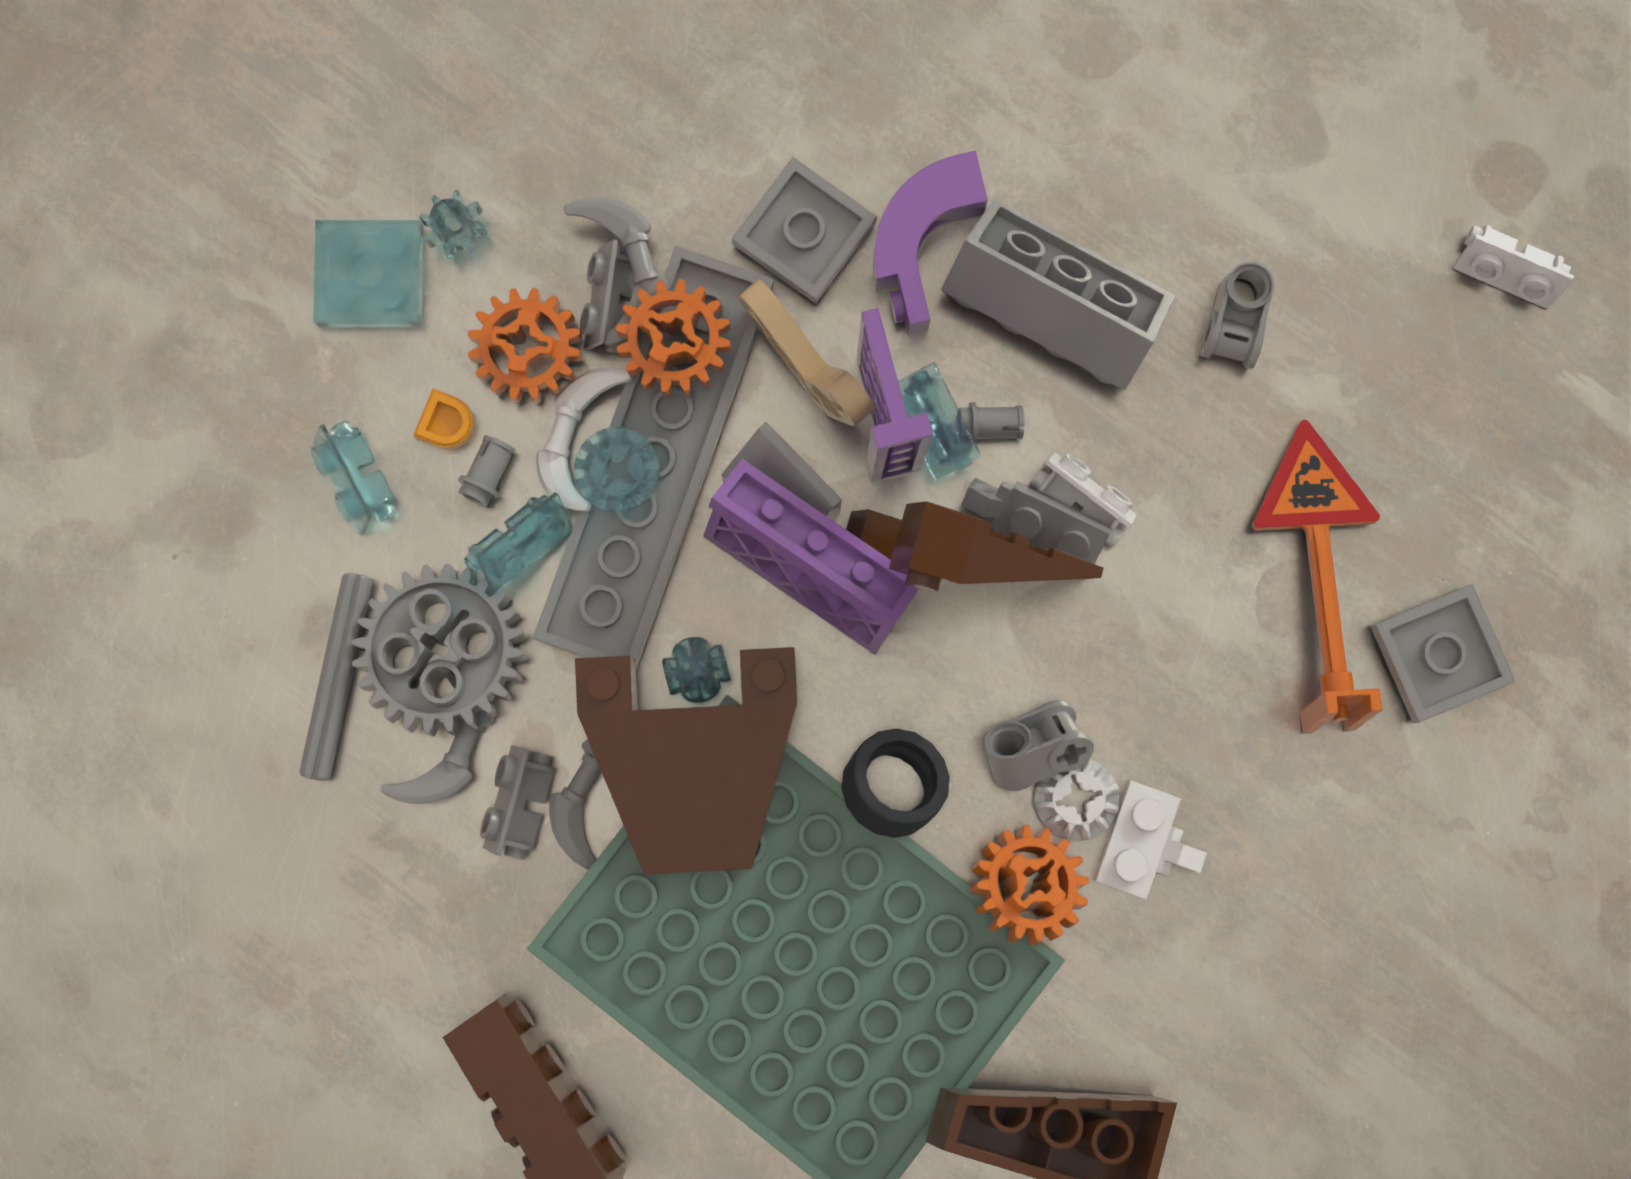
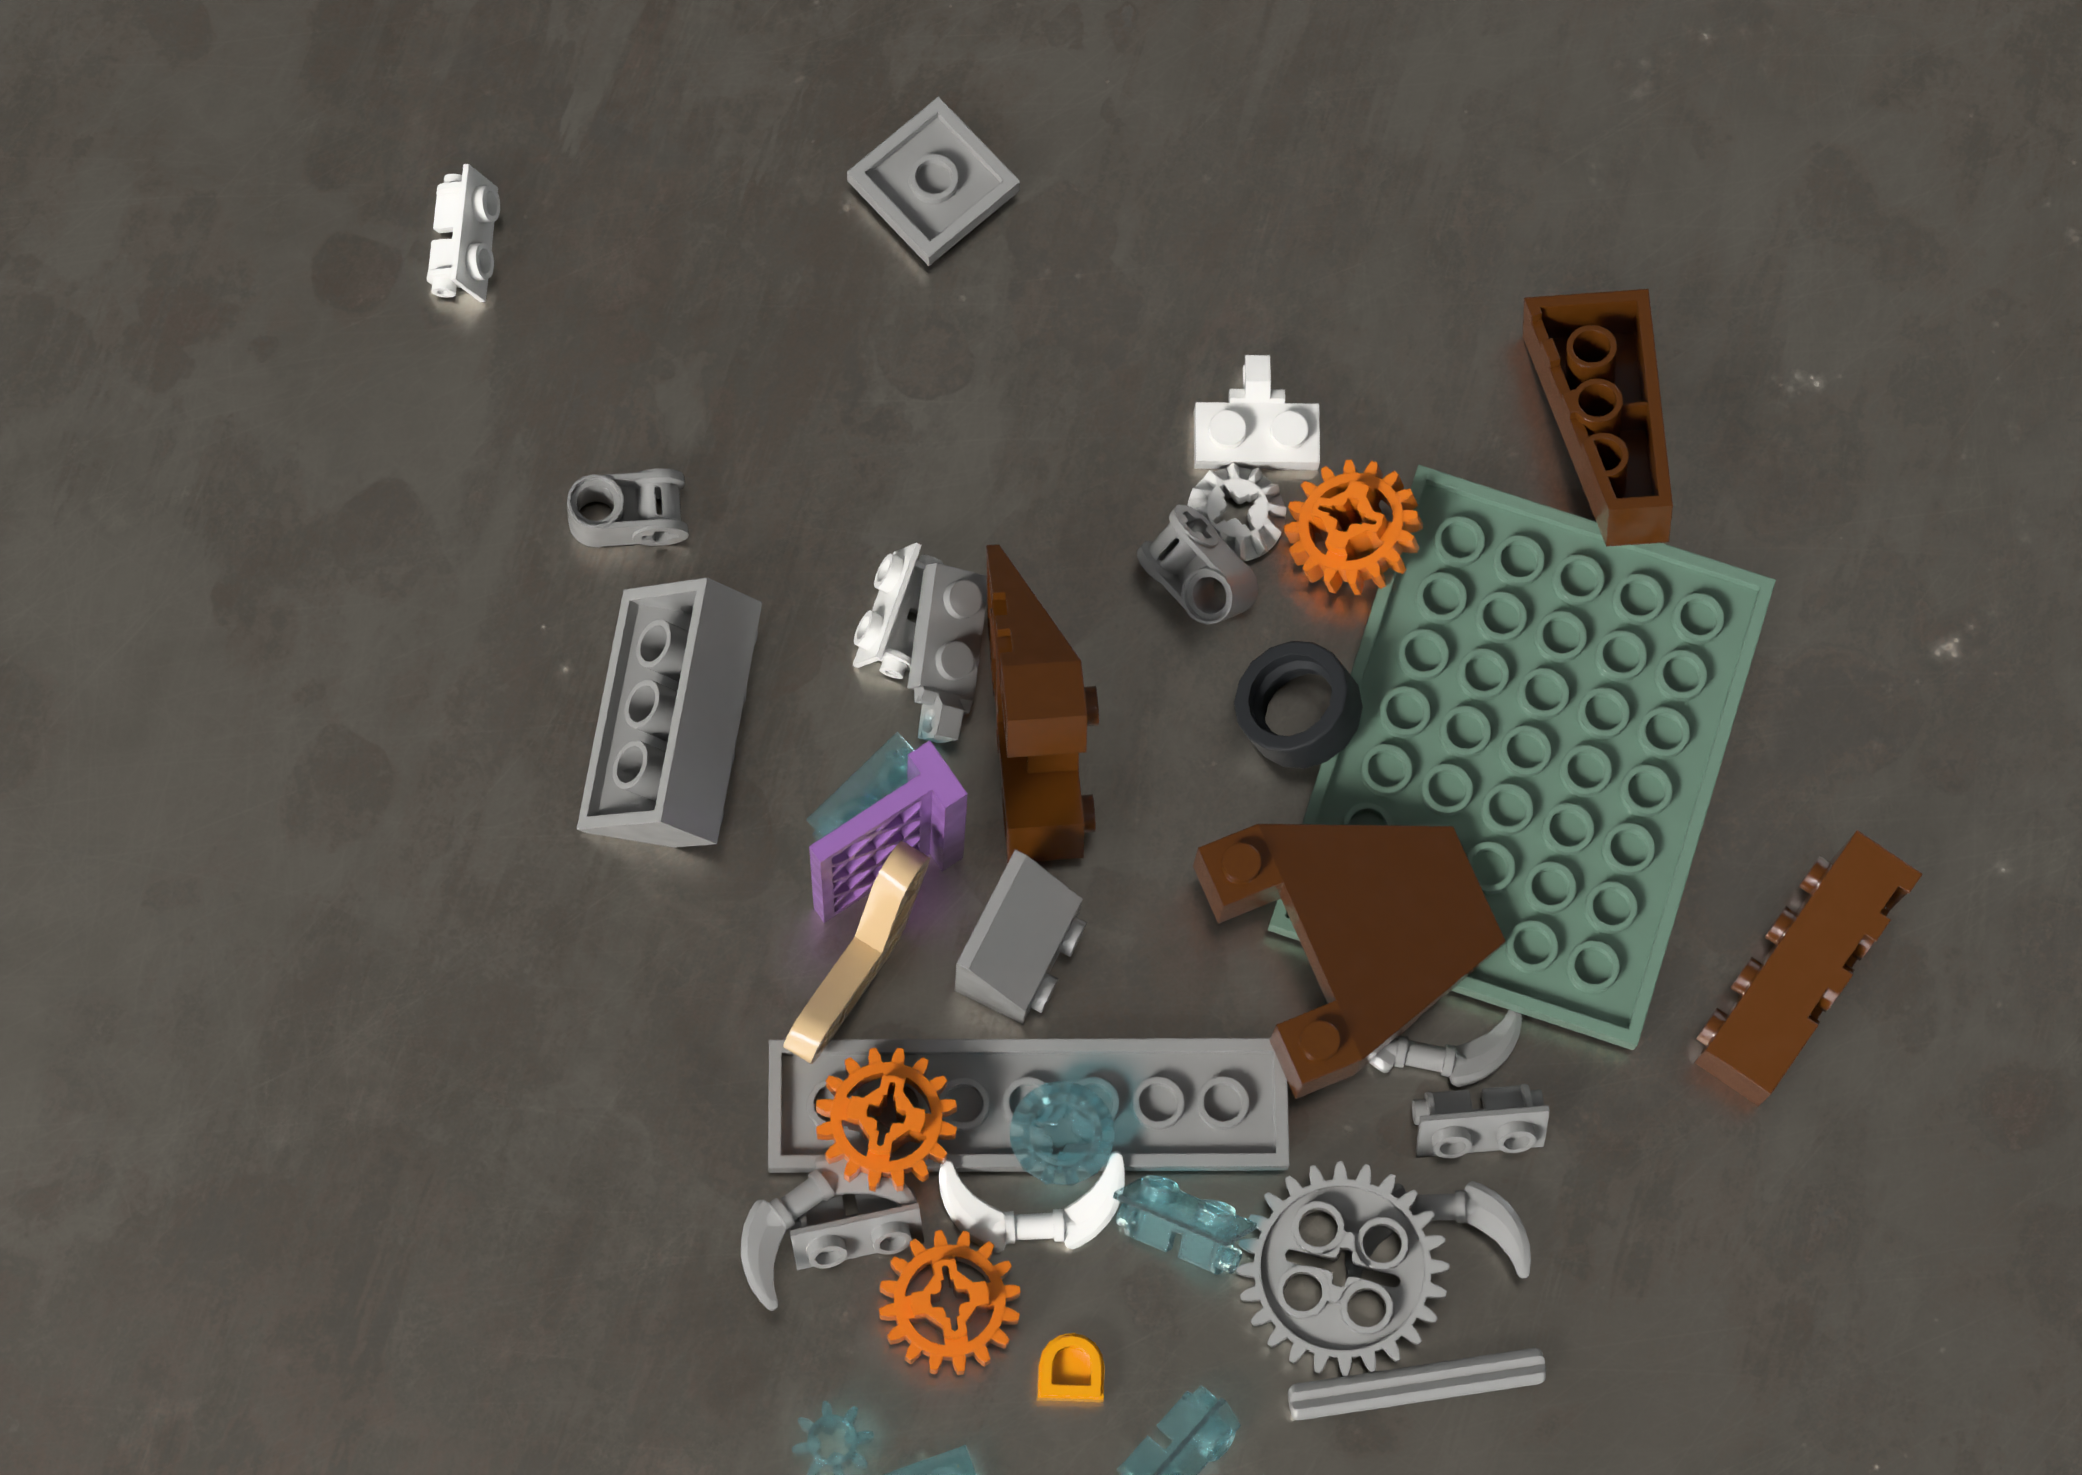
camera: 115 degrees left, 10 degrees down
light grey pin [458,435,515,506] -> none
clear light blue gear [662,637,731,703] -> none
medium lavender fence [703,459,919,654] -> none
light grey plate [732,157,877,304] -> none
medium lavender arch [873,150,988,336] -> none
light grey pin [957,402,1025,444] -> none
orange piece [1252,420,1383,734] -> none

